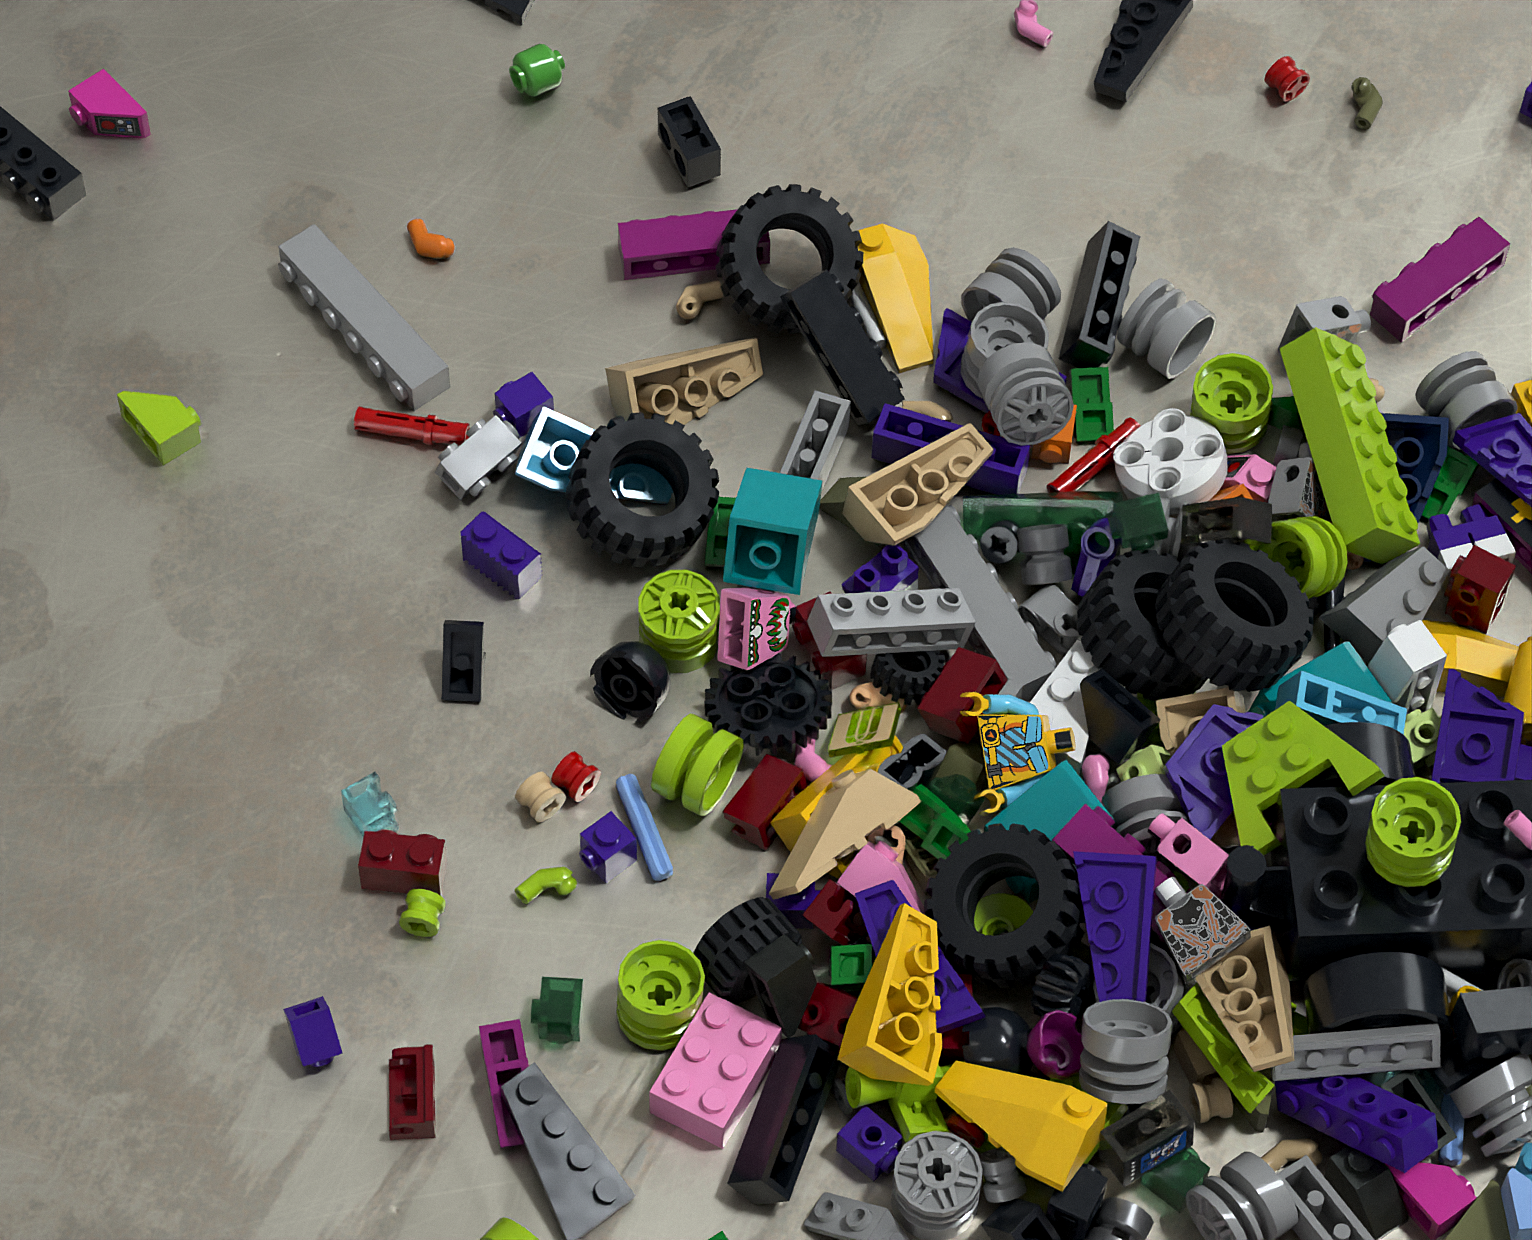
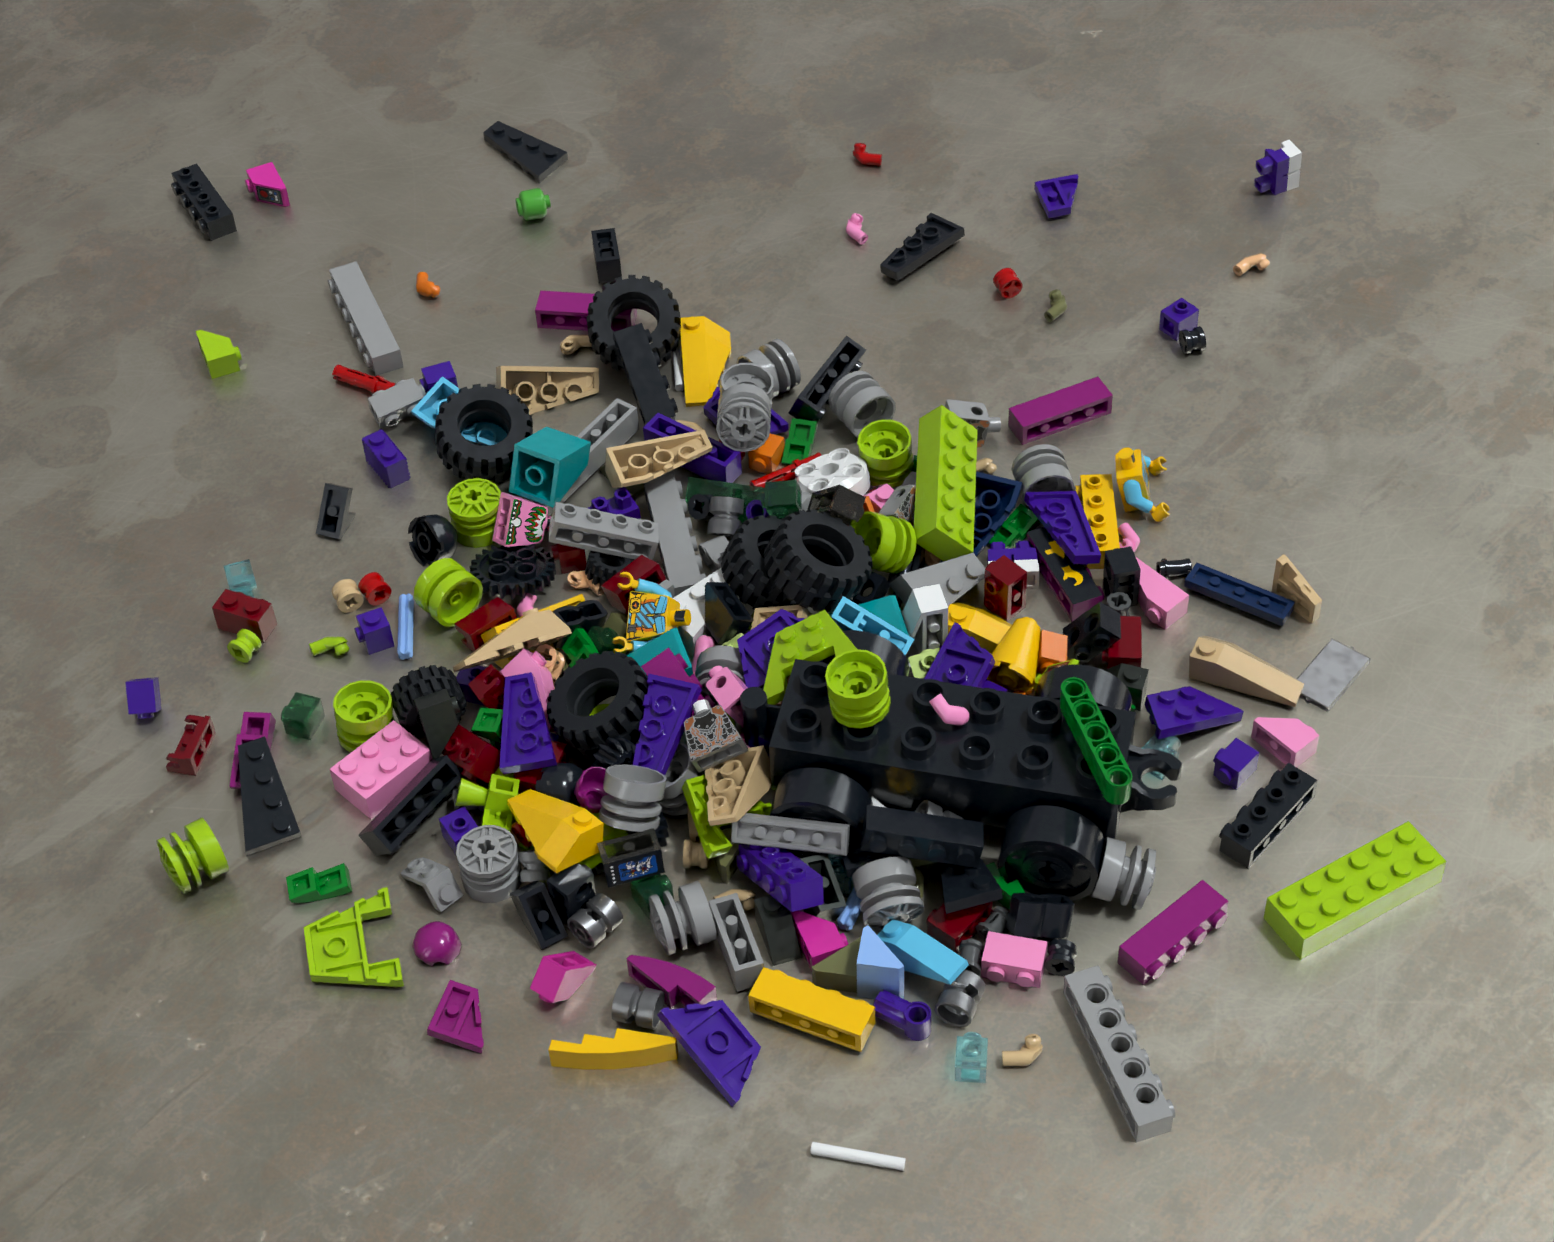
camera: 20 degrees right, 10 degrees down
piece [827,703,902,758] -> none
yellow wedge [837,903,942,1086] -> none

